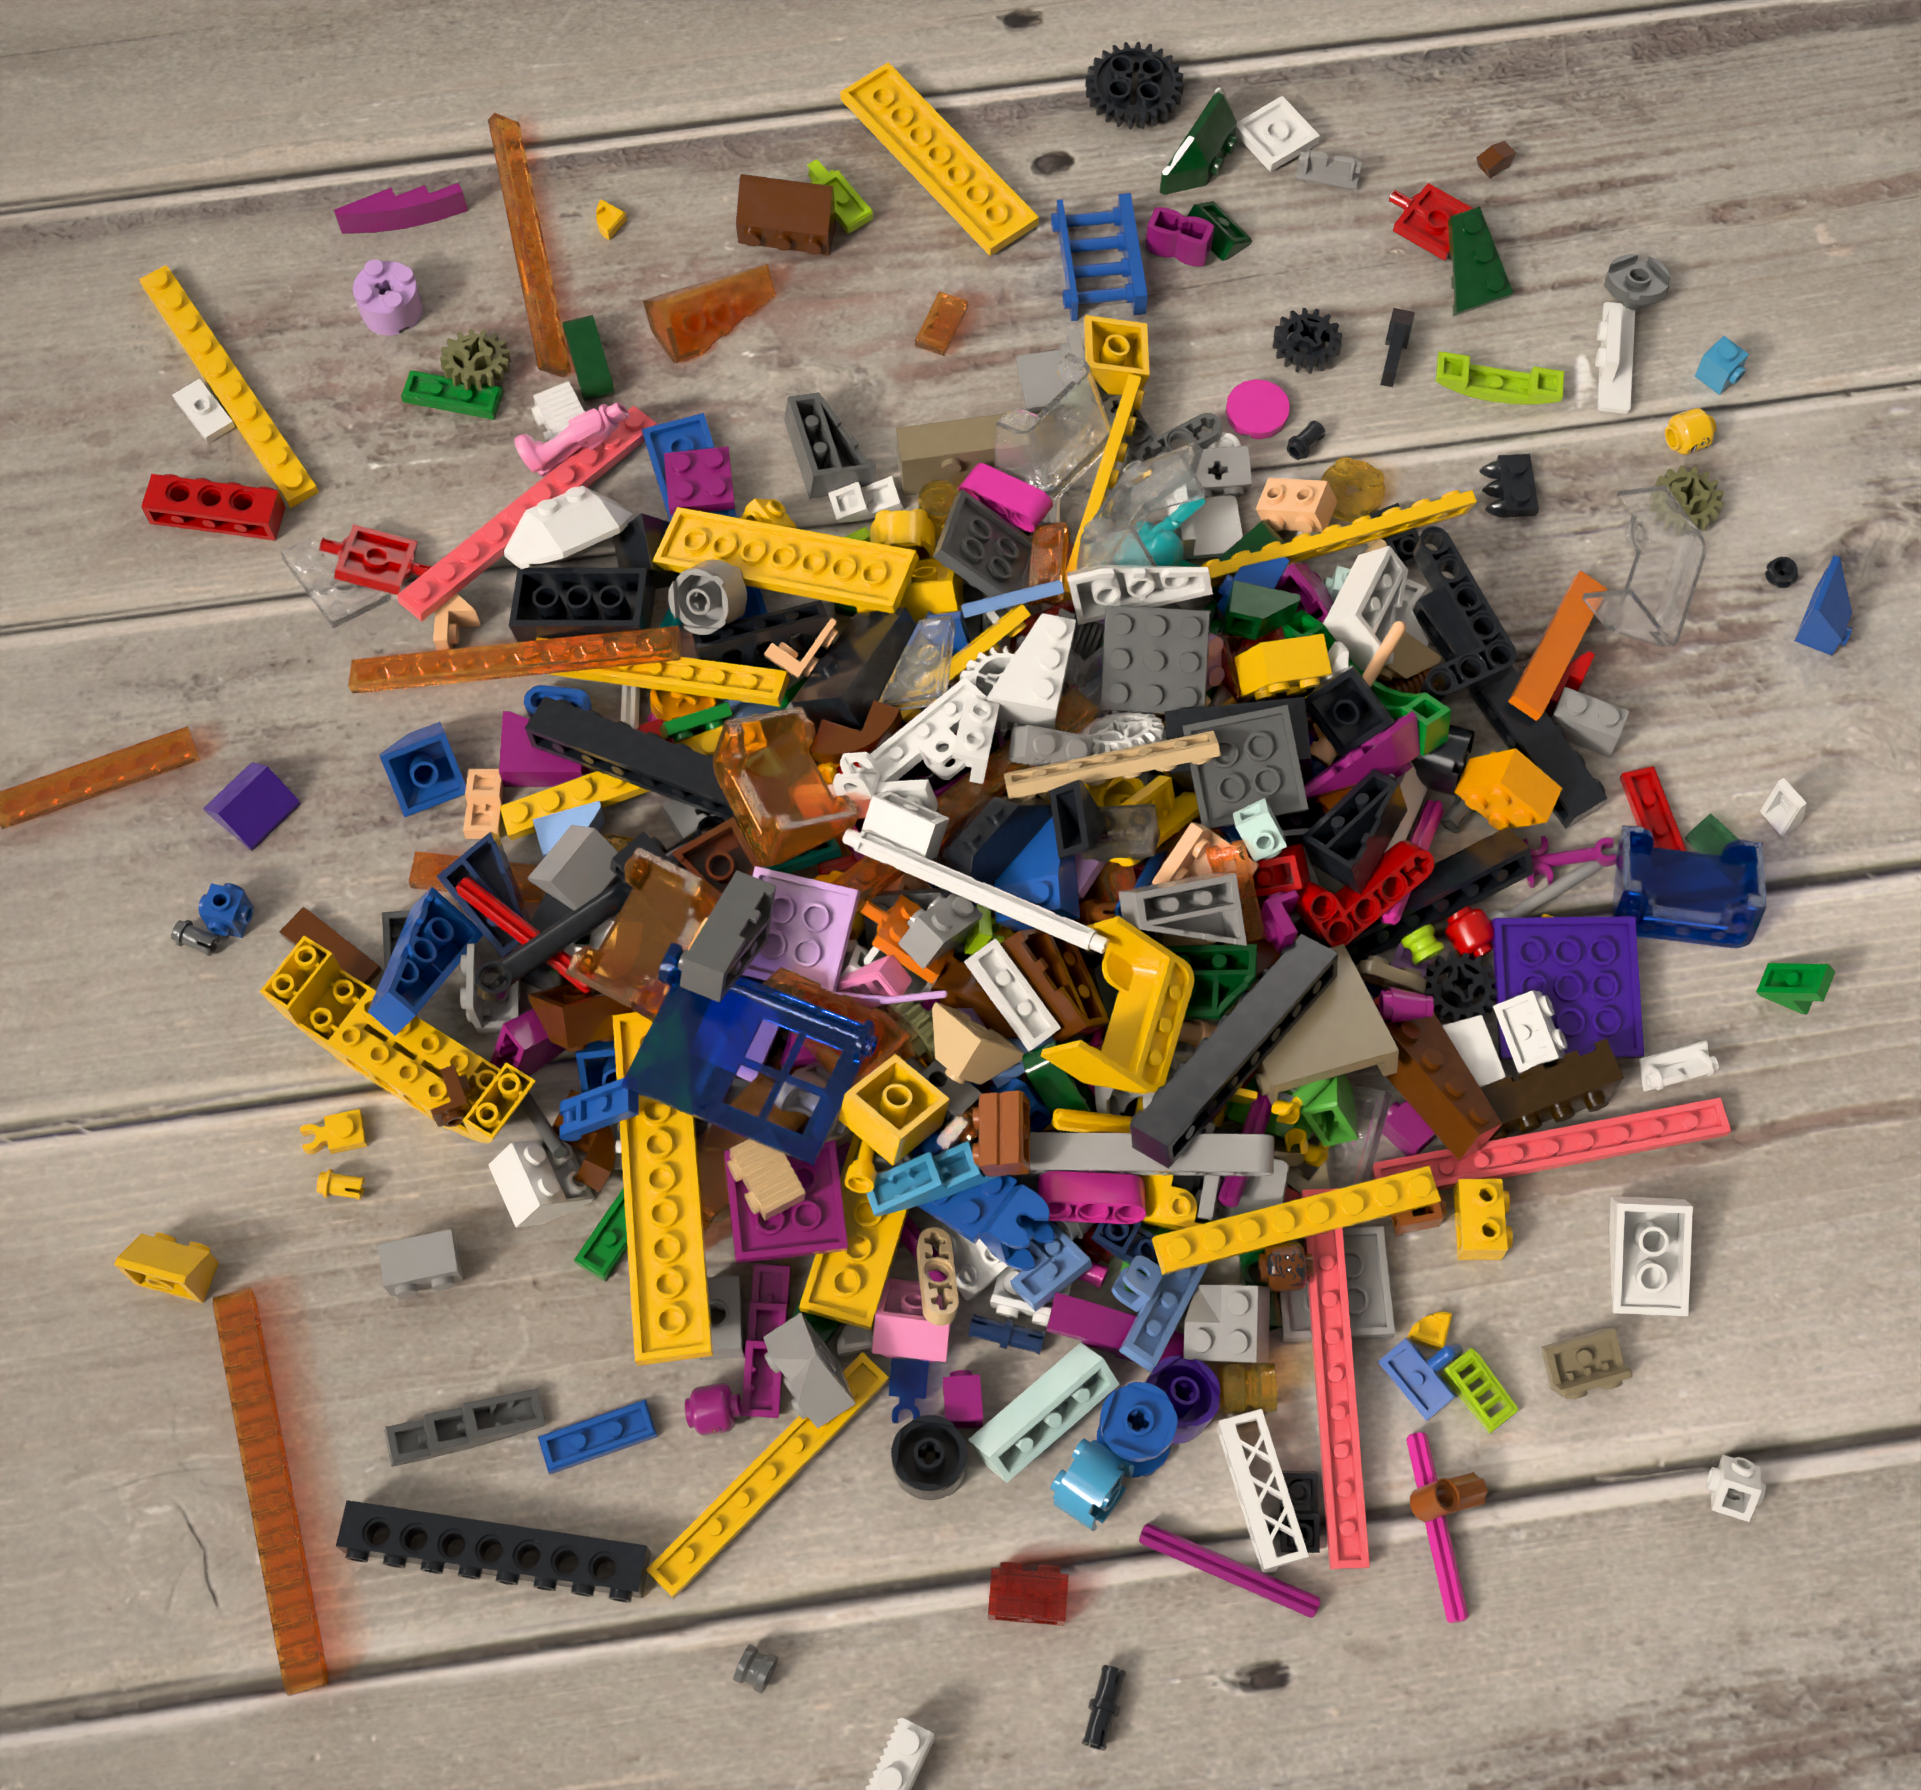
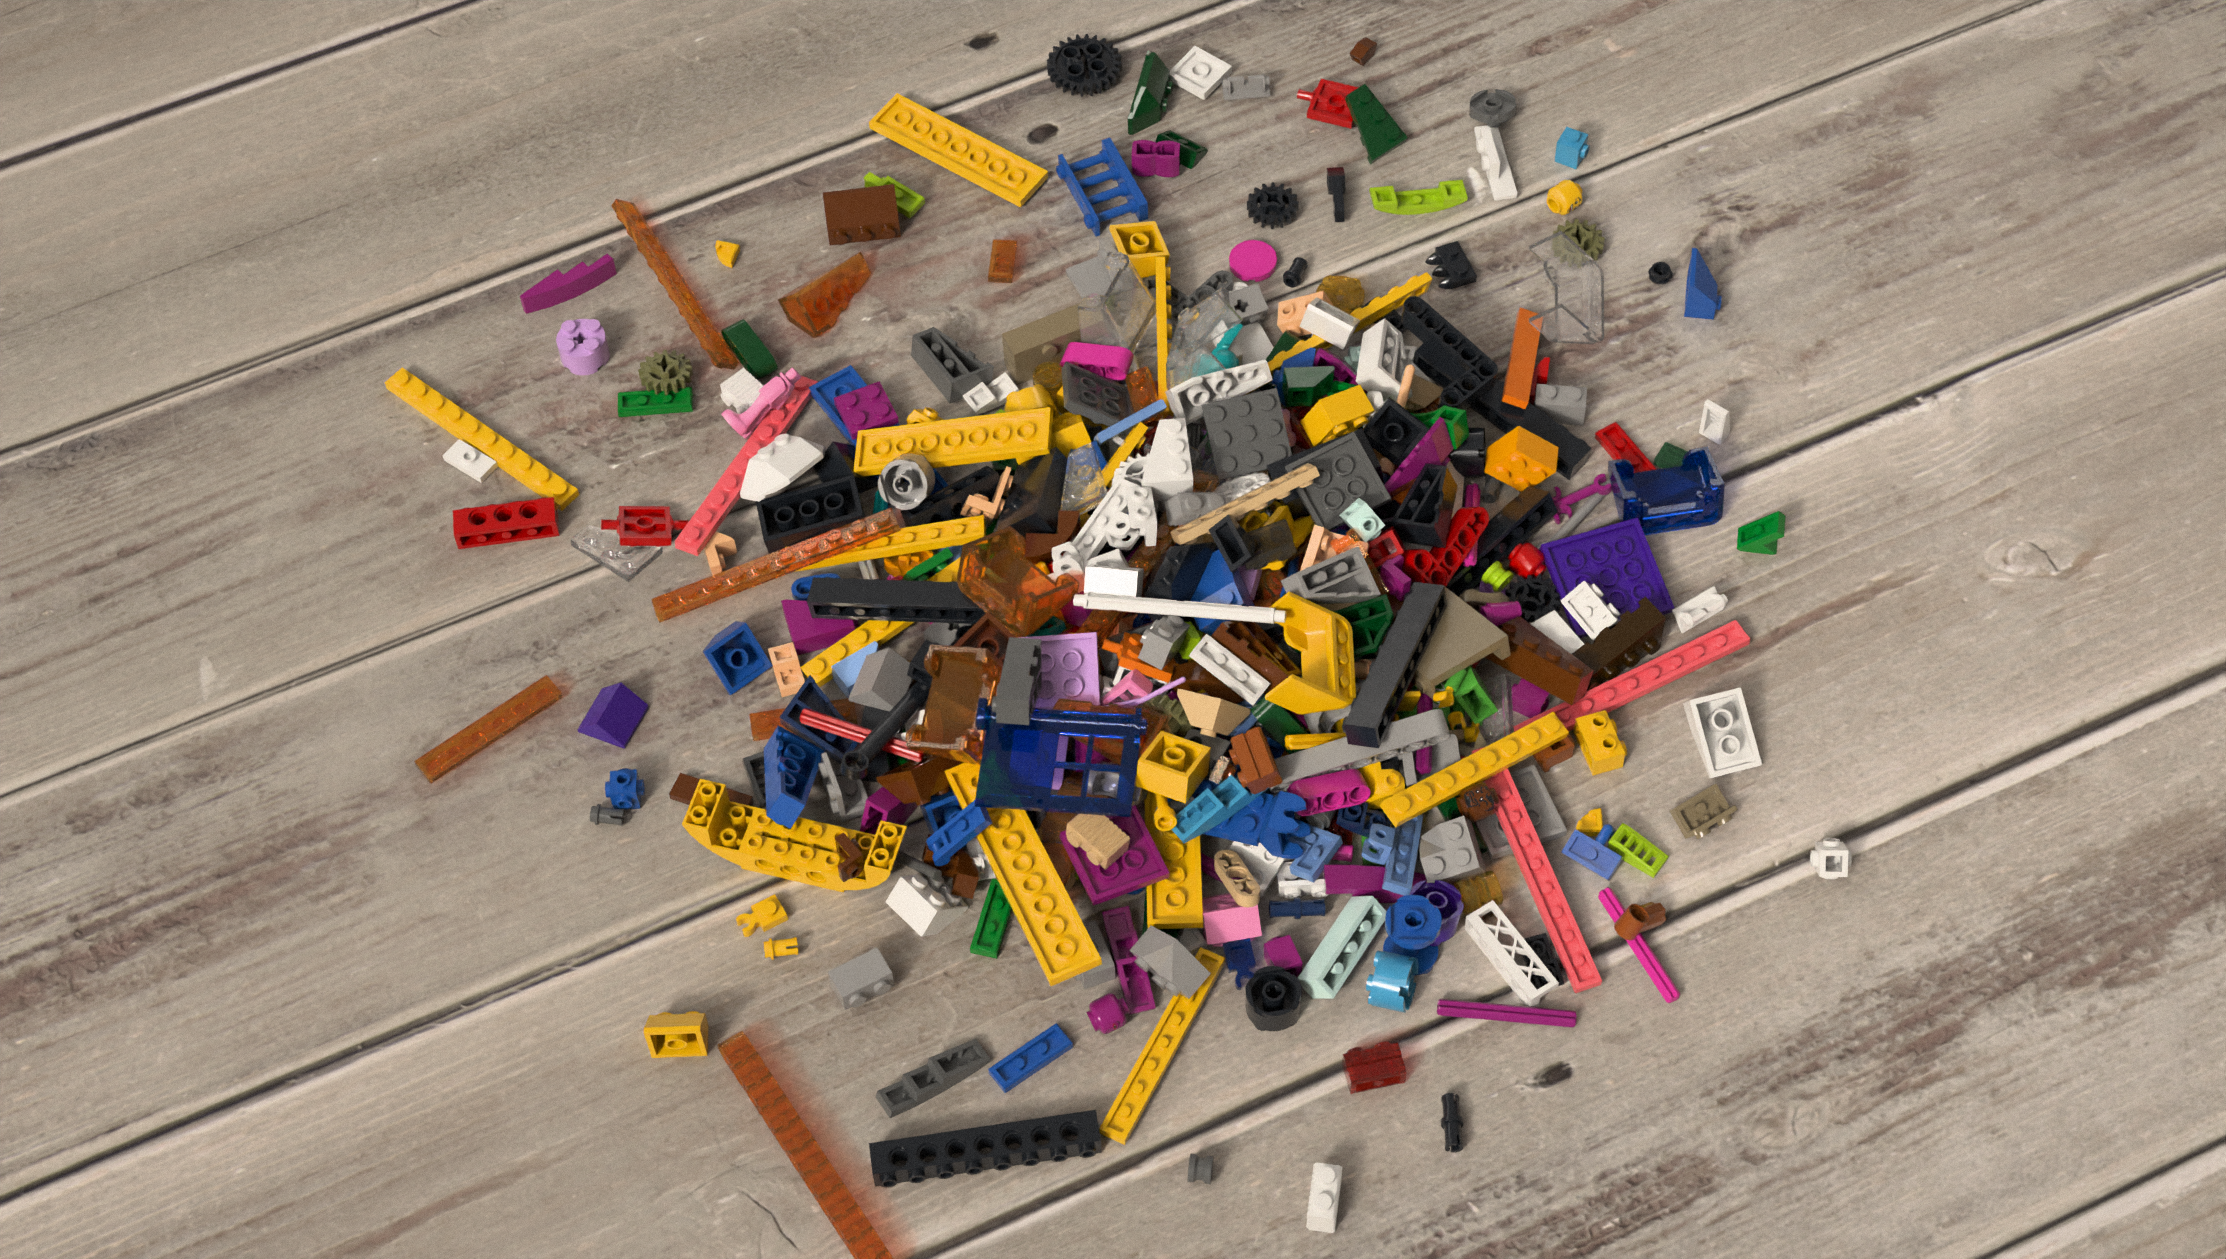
camera: 15 degrees left, 10 degrees down
none -> white slope [1299,297,1360,350]

